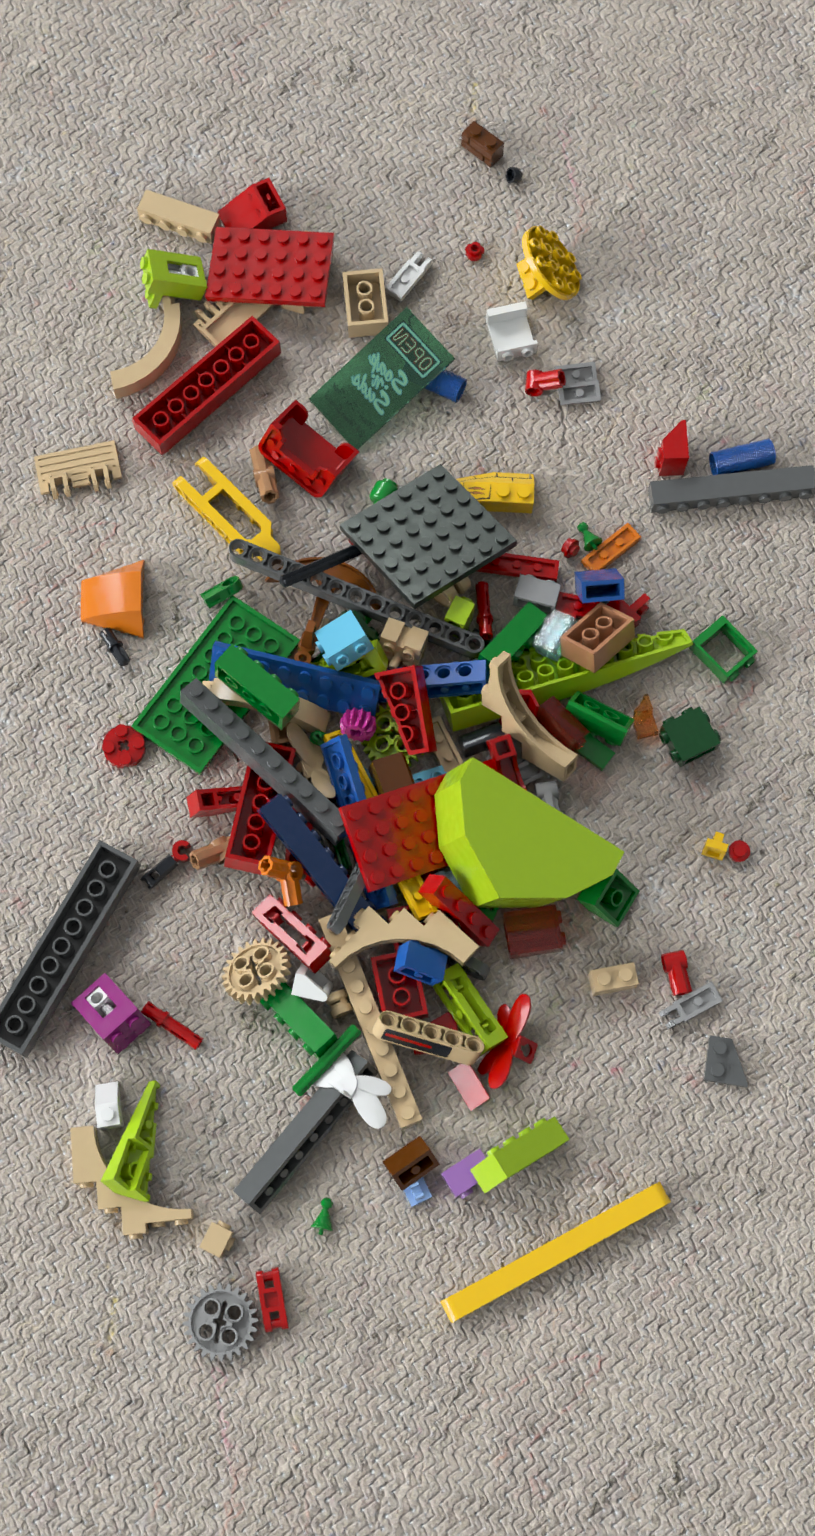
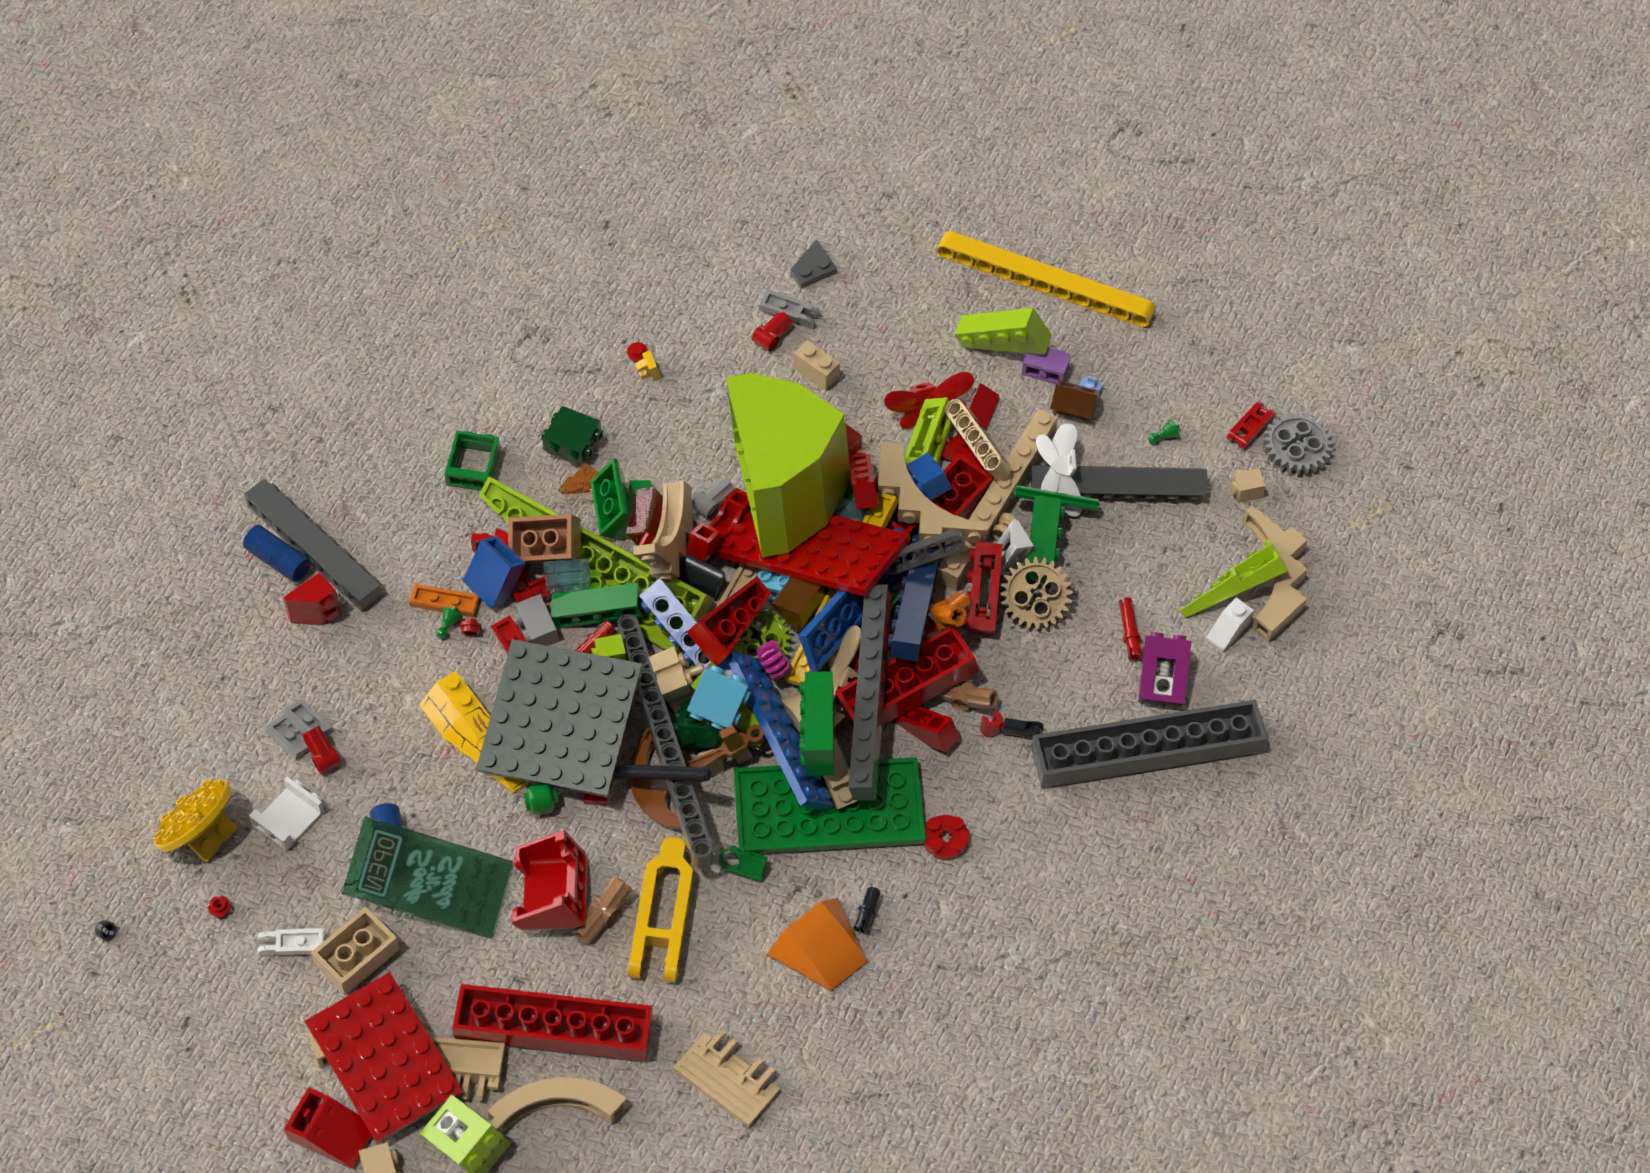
camera: 130 degrees left, 15 degrees down
reddish brown brick [461,121,504,168] -> none

